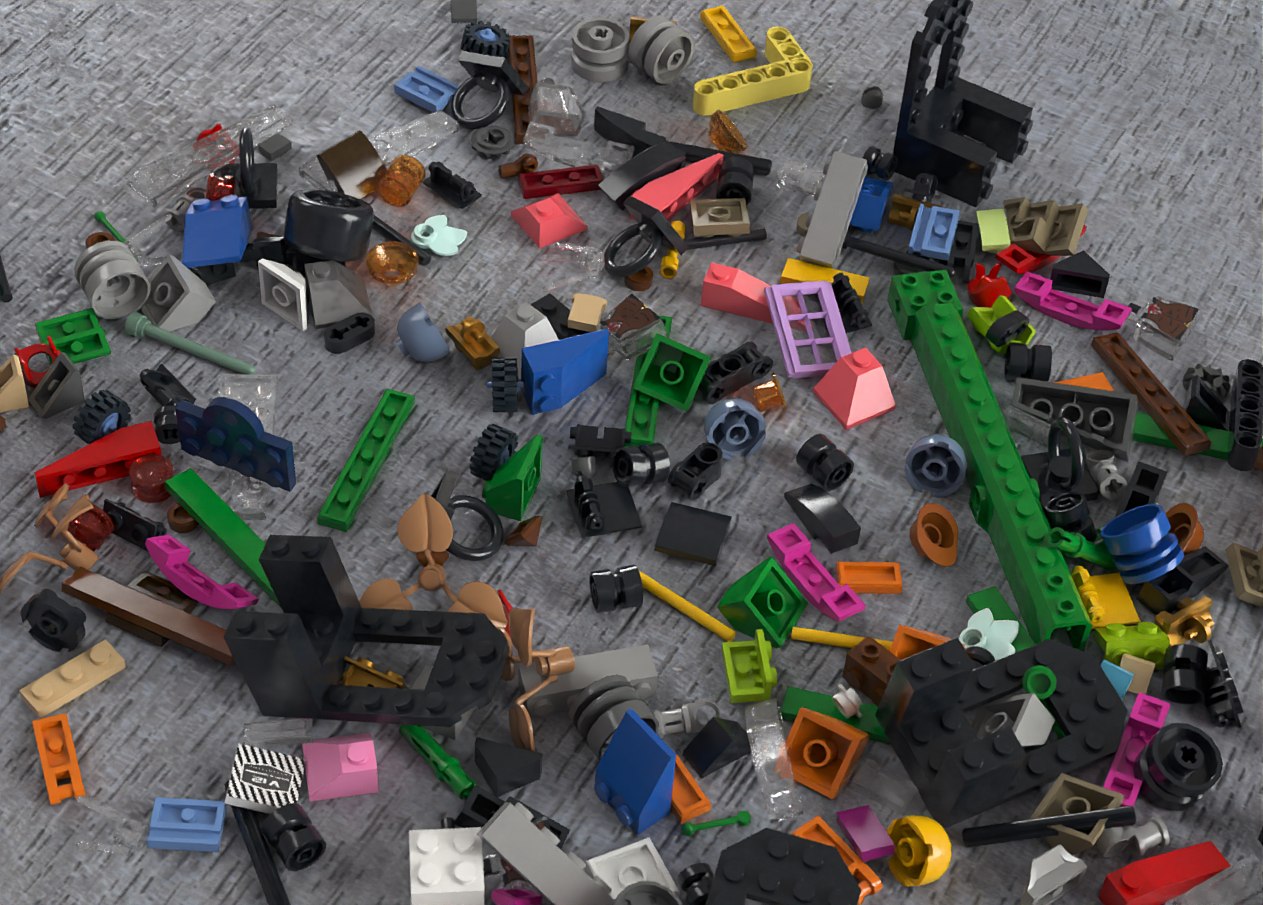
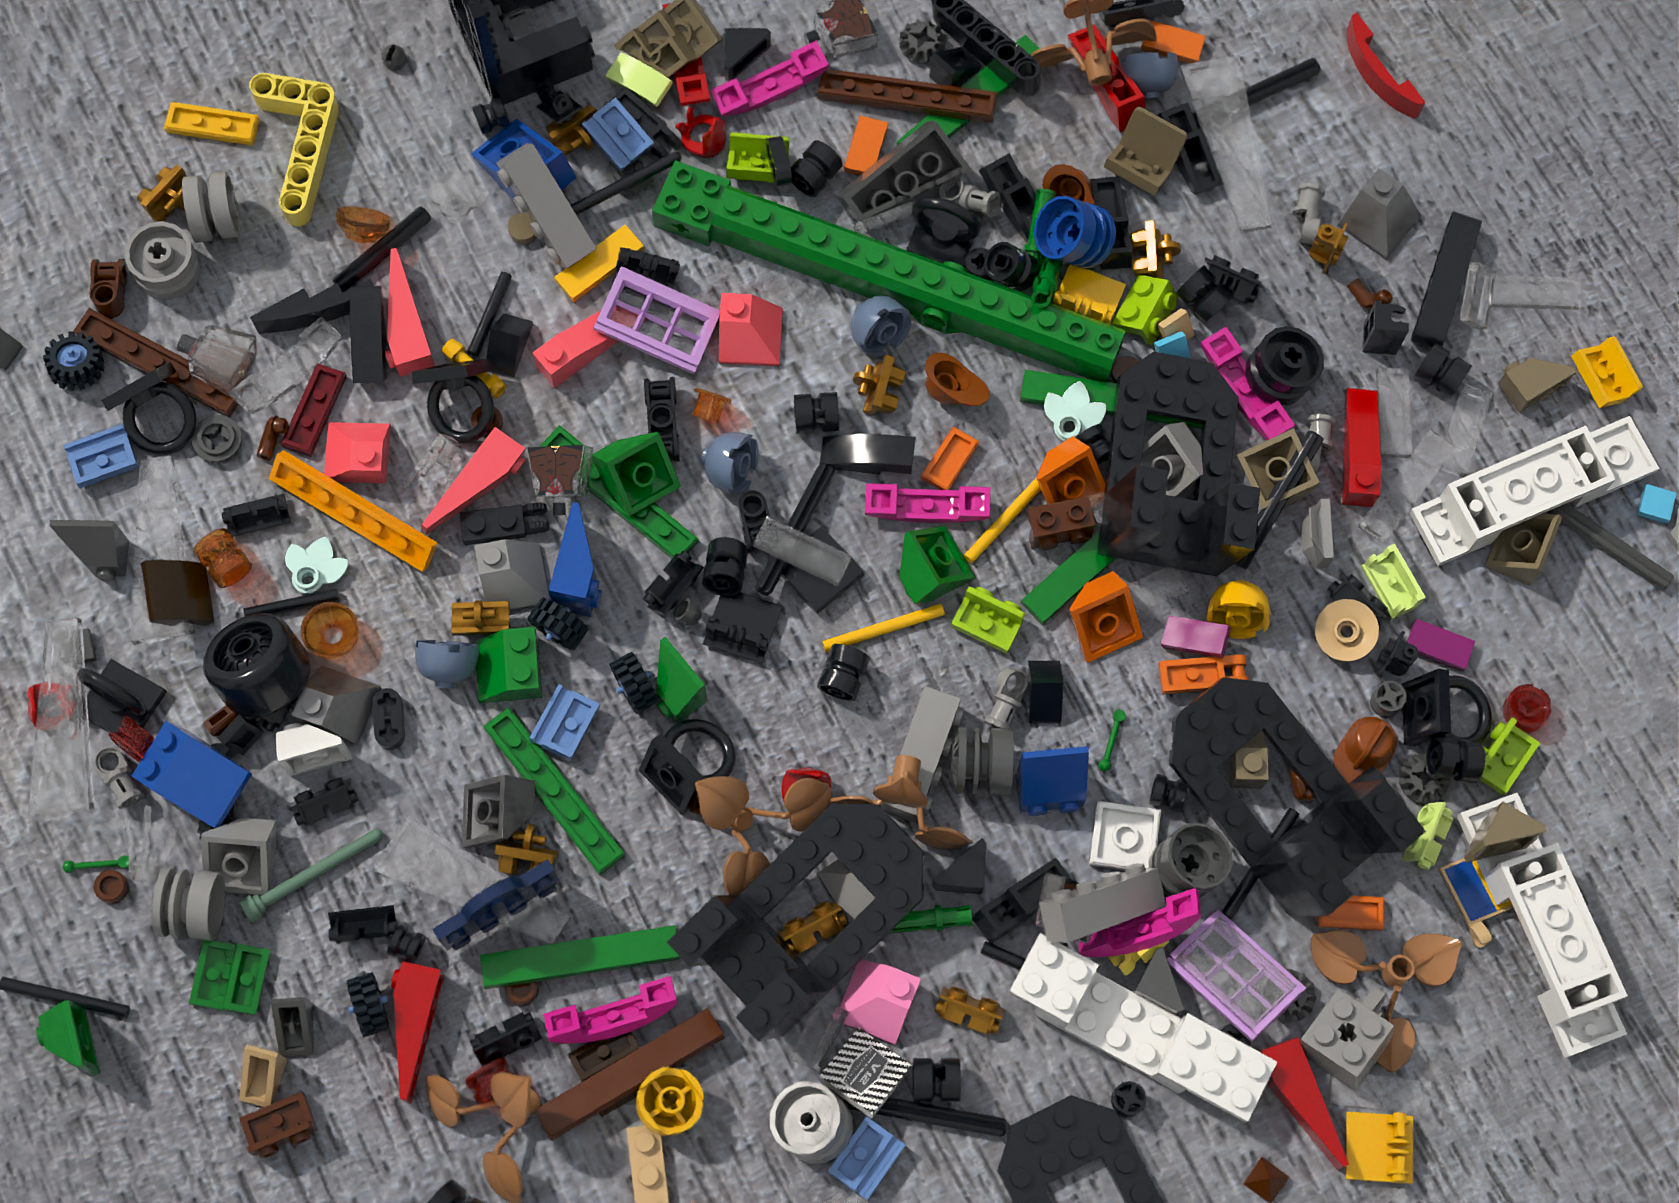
camera: 55 degrees left, 25 degrees up
red piece [14,336,61,388] -> none
black plate [21,589,86,652] -> none
clear red wheel [129,454,174,503] -> none
reddish brown slope [504,516,542,546] -> none
tan tile [568,293,607,332] -> none
orange tile [670,754,711,824] -> none
dark tan plate [690,198,750,238] -> none
black wheel [716,157,754,206] -> none
clear slope [745,697,804,824] -> none
white plate [832,684,862,719] -> none
green plate [1022,665,1057,699] -> none
none -> dark grey slope [49,520,129,580]
none -> reddish brown piece [89,259,128,319]
none -> light orange plate [268,450,438,572]
none -> black hinge [289,777,359,826]
none -> coral slope [421,427,526,535]
none -> flat silver slope [462,774,535,849]
none -> green slope [475,627,542,704]
none -> black slope [486,313,533,377]
none -> pearl gold hips [495,824,559,874]
none -> medium blue plate [529,684,600,762]
none -> yellow cylinder [636,1067,704,1136]
none -> clear tile [753,516,852,586]
none -> black axle [755,463,835,596]
none -> wheel [770,1081,853,1164]
none -> pearl gold hips [852,354,906,416]
none -> pearl gold hinge [935,986,1005,1035]

